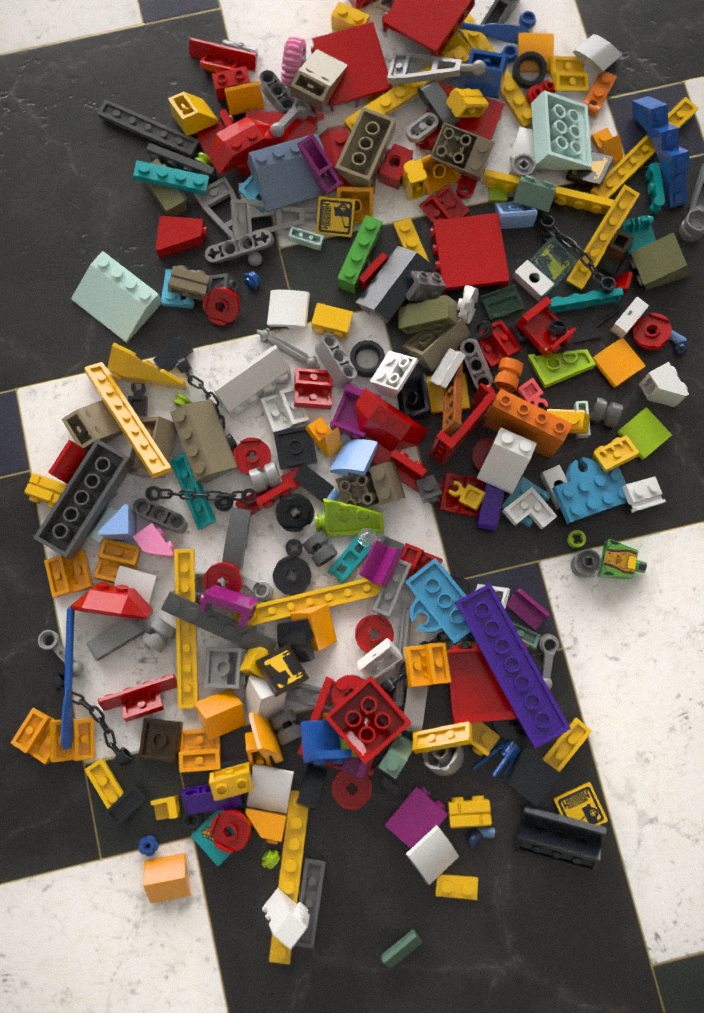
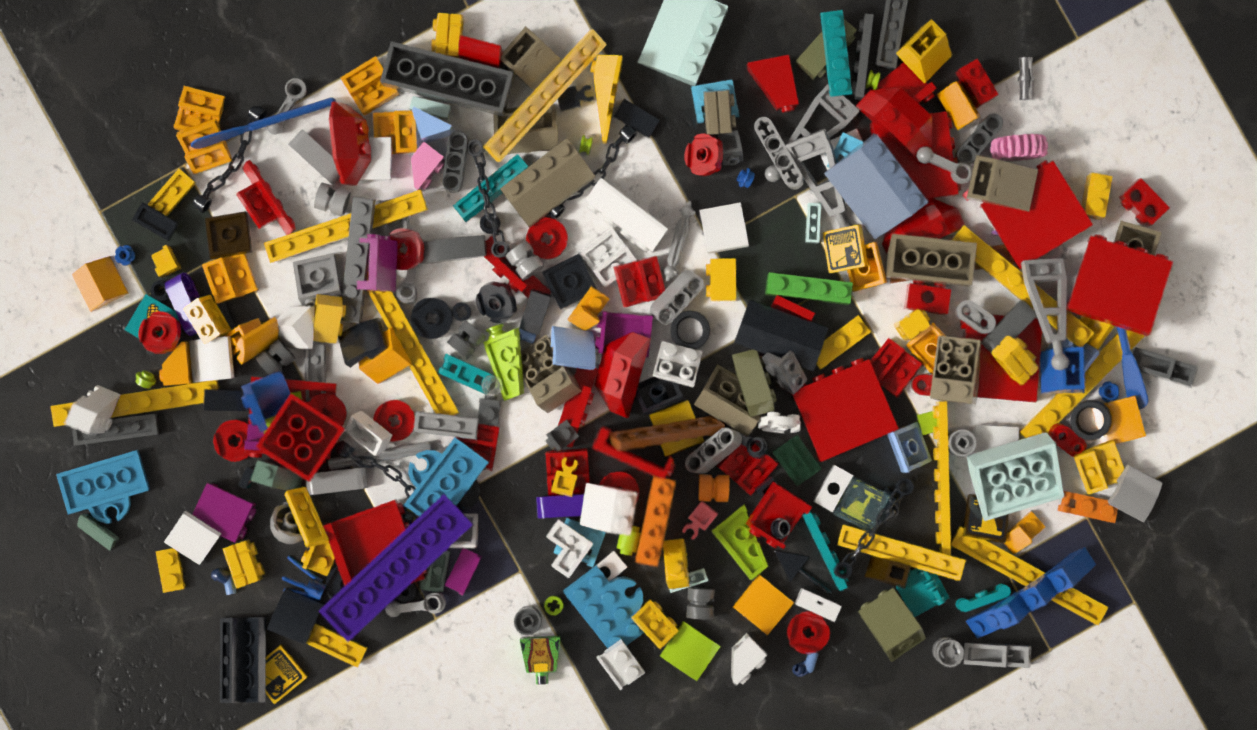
camera: 70 degrees right, 10 degrees up
red bracket [189,38,257,73] -> none
light orange slope [193,689,246,741] -> none
tile [255,644,309,697] -> none
magenta slope [297,133,342,196] -> none
magenta panel [359,540,403,588] -> none
light orange slope [403,643,451,688] -> none
white slope [429,348,466,388] -> none
sand green brick [513,175,556,212] -> none
blue plate [519,11,536,29] -> none
red slope [614,272,633,296] -> none
none -> dark azure plate [56,450,150,523]
none -> lime brick [617,526,641,556]

